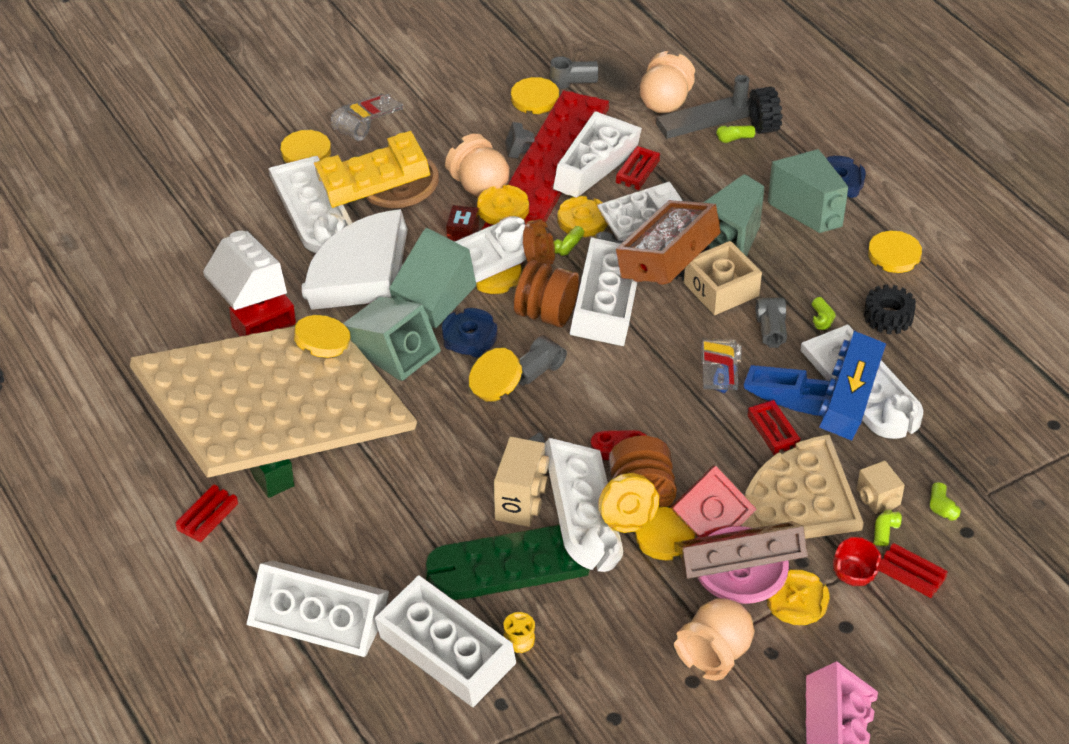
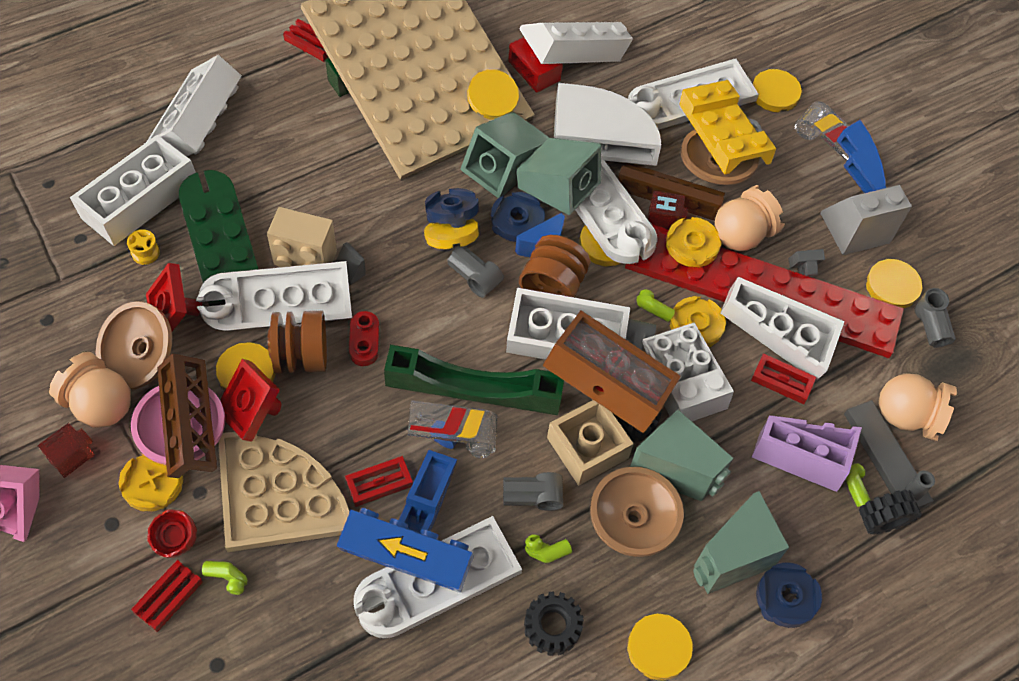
camera: 85 degrees right, 15 degrees up
dark orange tile [523,219,555,265] -> none
yellow tile [598,473,659,533] -> none
tan brick [856,461,905,514] -> none
lime arm [929,482,961,521] -> none
none -> clear red brick [37,422,95,478]
none -> medium nougat dish [96,301,172,389]
none -> red tile [146,263,202,332]
none -> dark green arch [384,344,564,415]
none -> dark blue plate [425,188,479,228]
none -> blue slope [515,213,565,258]
none -> medium nougat dish [590,467,684,557]
none -> reddish brown fence [618,163,725,221]
none -> lavender wedge [752,415,862,492]
none -> light grey slope [820,185,912,255]
none -> blue slope [837,120,886,193]

